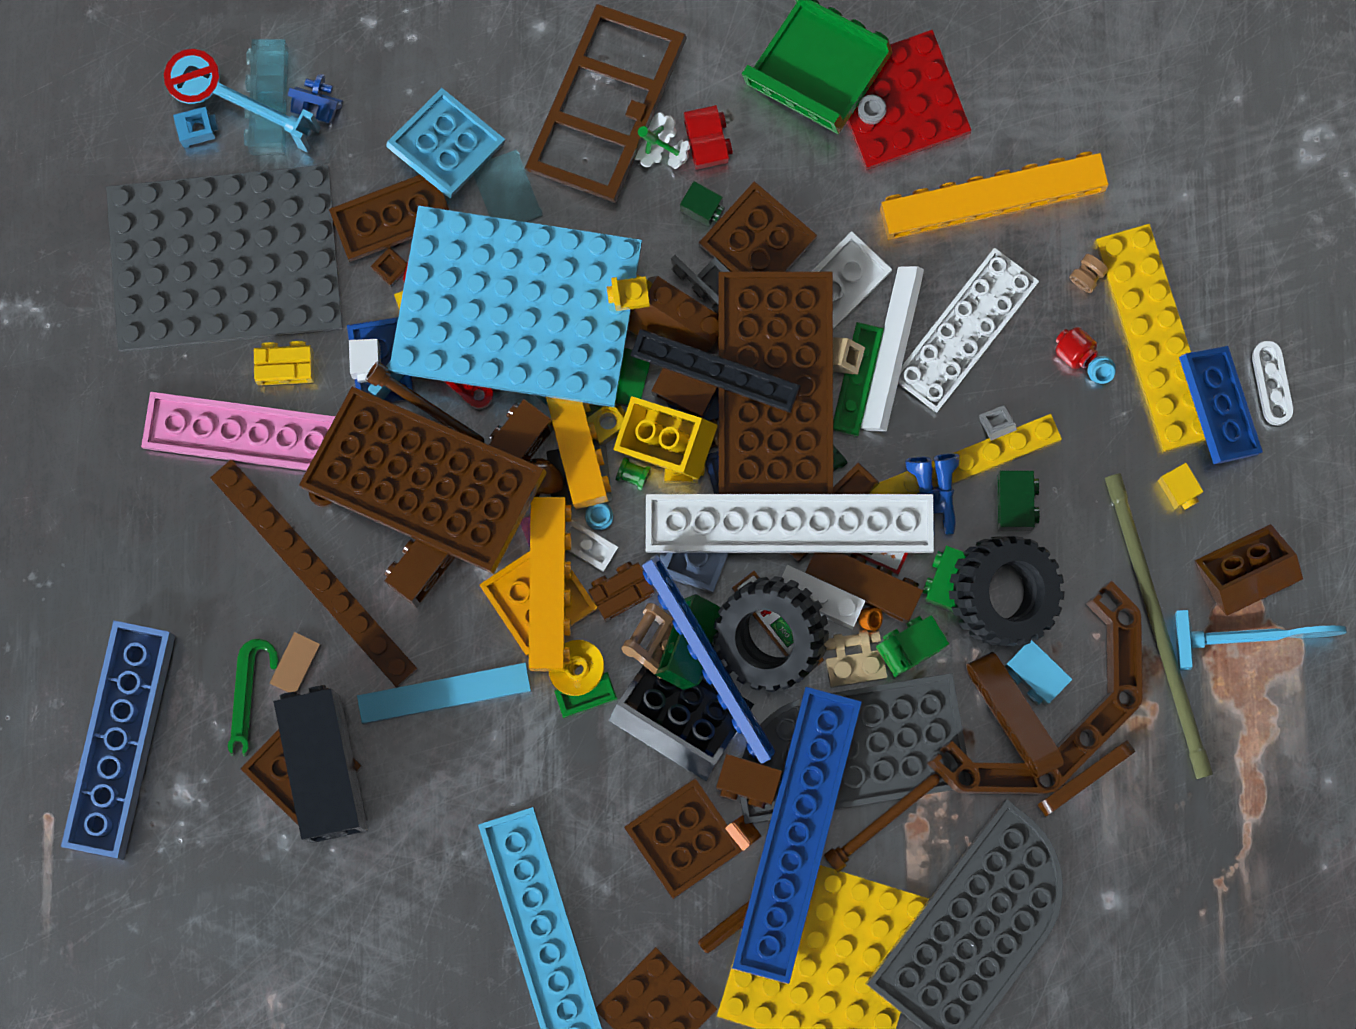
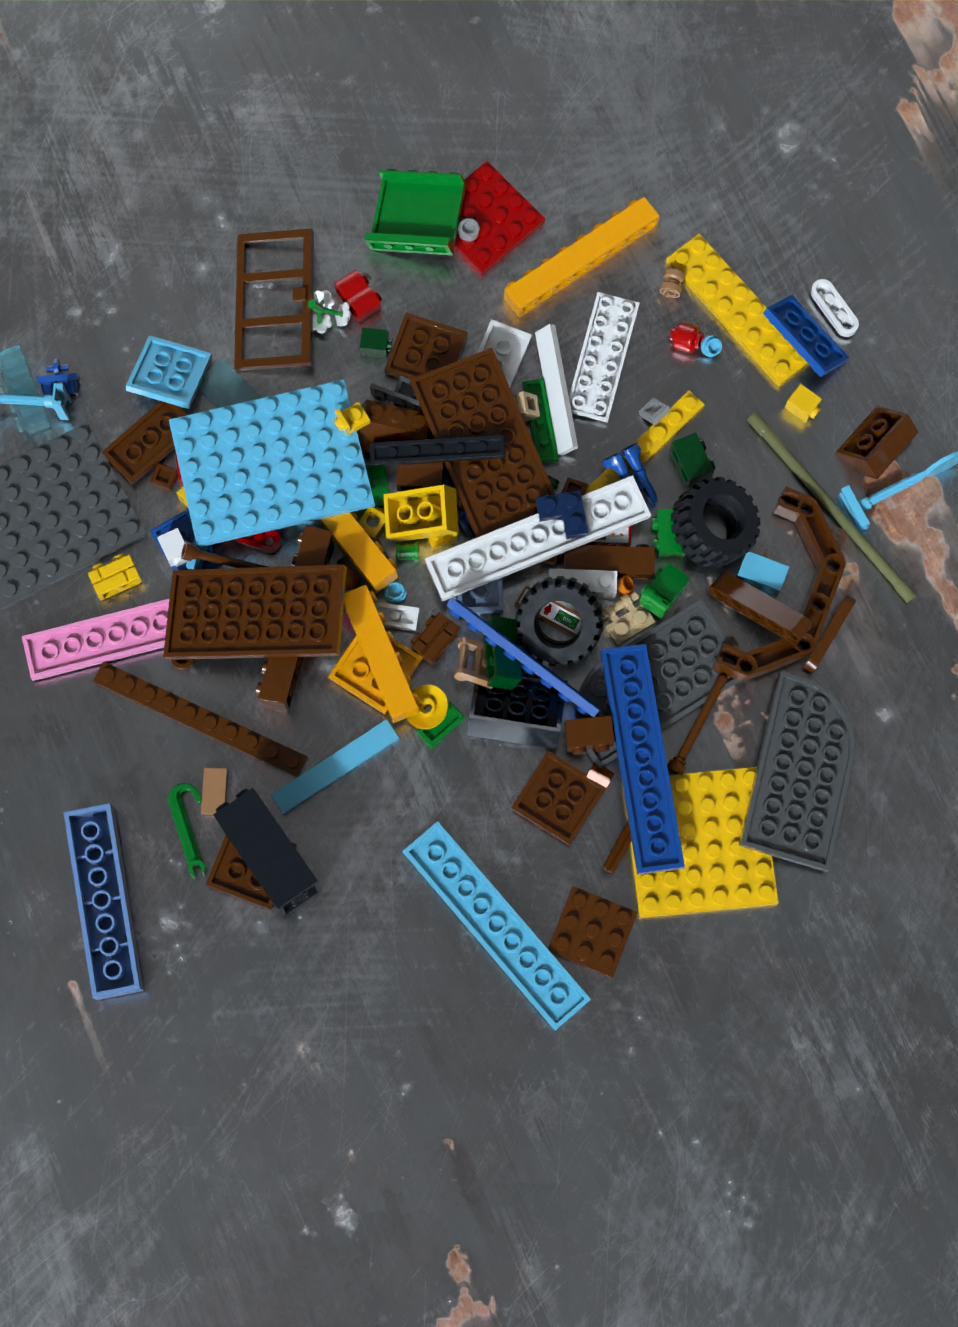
camera: 30 degrees left, 5 degrees down
none -> dark blue plate [535,490,589,539]

